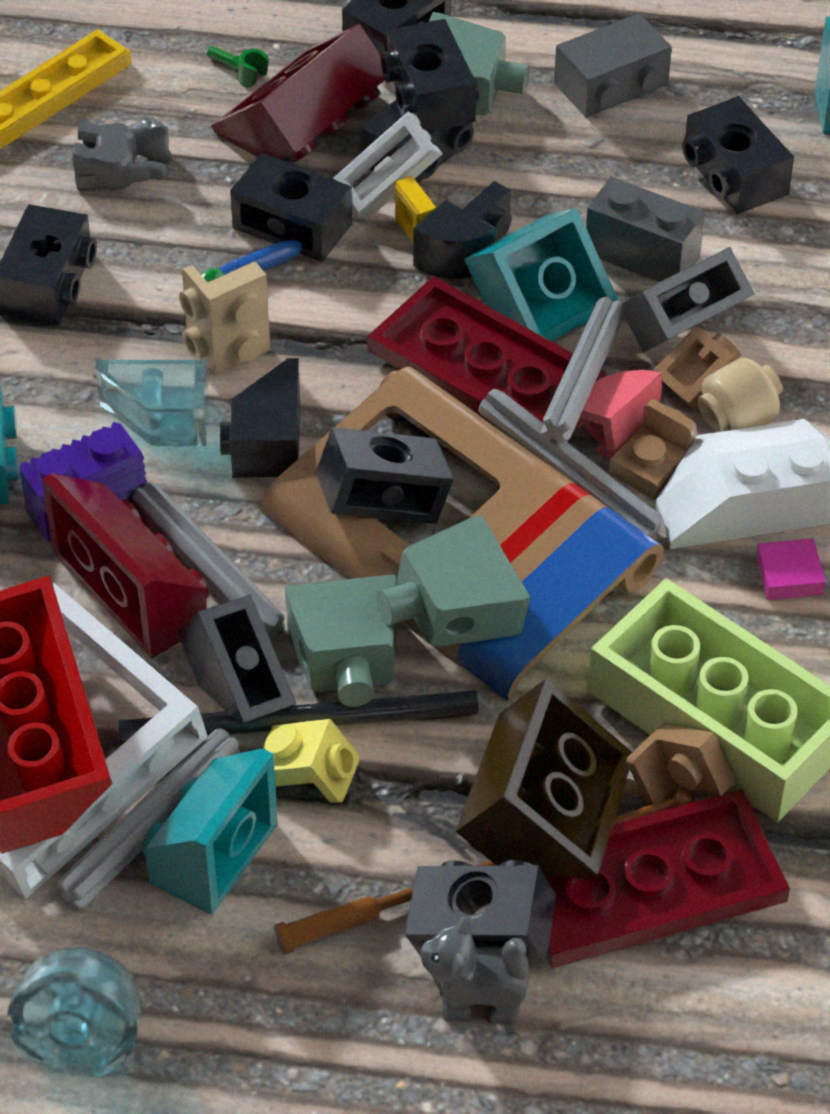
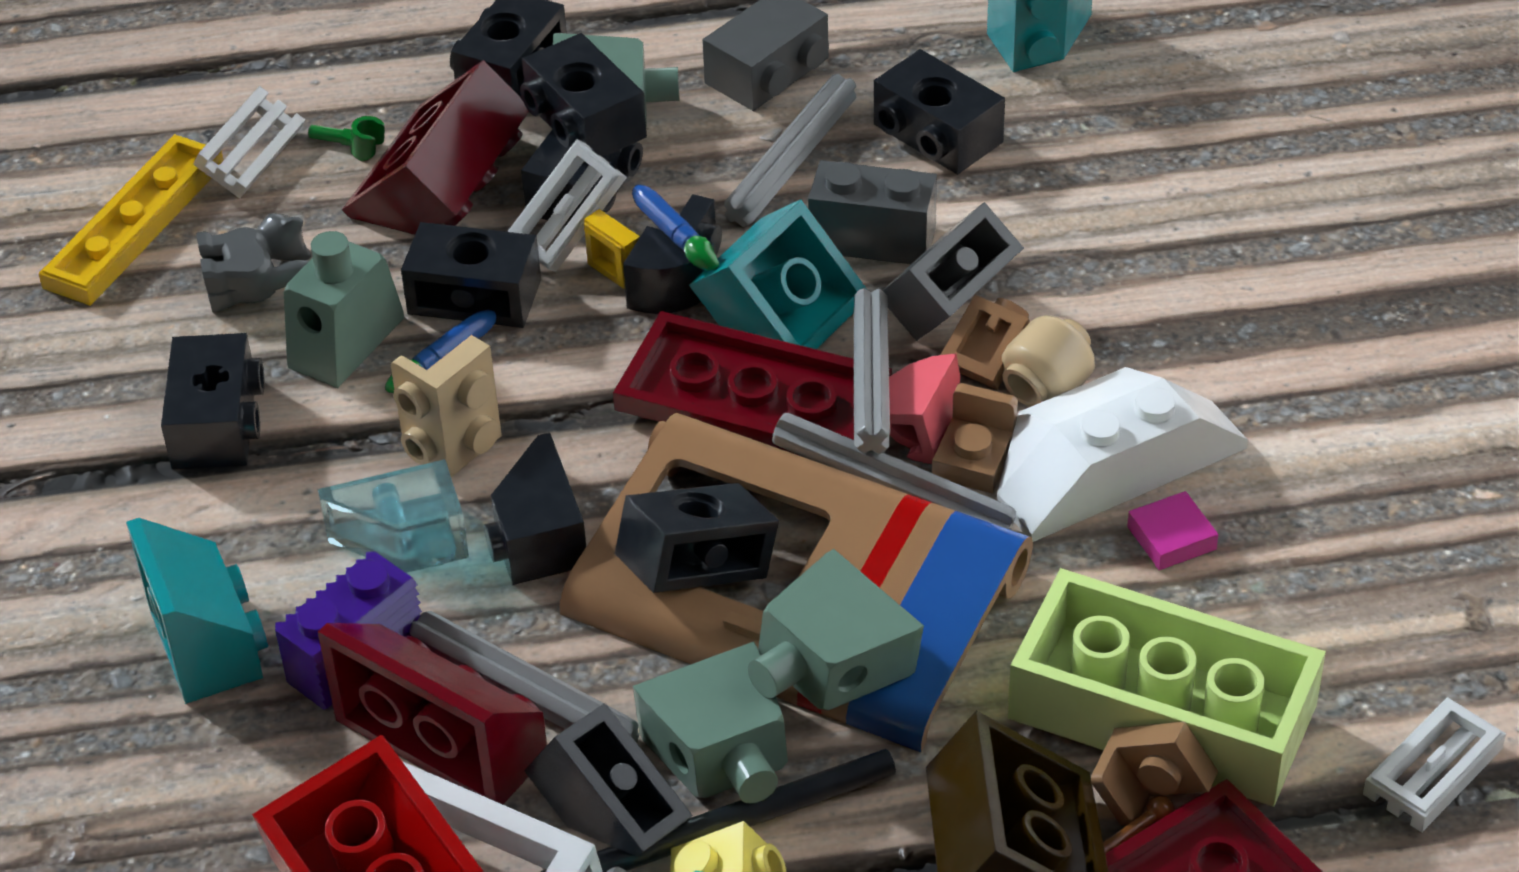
camera: 15 degrees left, 5 degrees down
none -> white tile [193,86,305,198]
none -> sand green torso [284,231,405,388]
none -> blue piece [632,185,719,270]
none -> light grey axle [724,74,856,227]

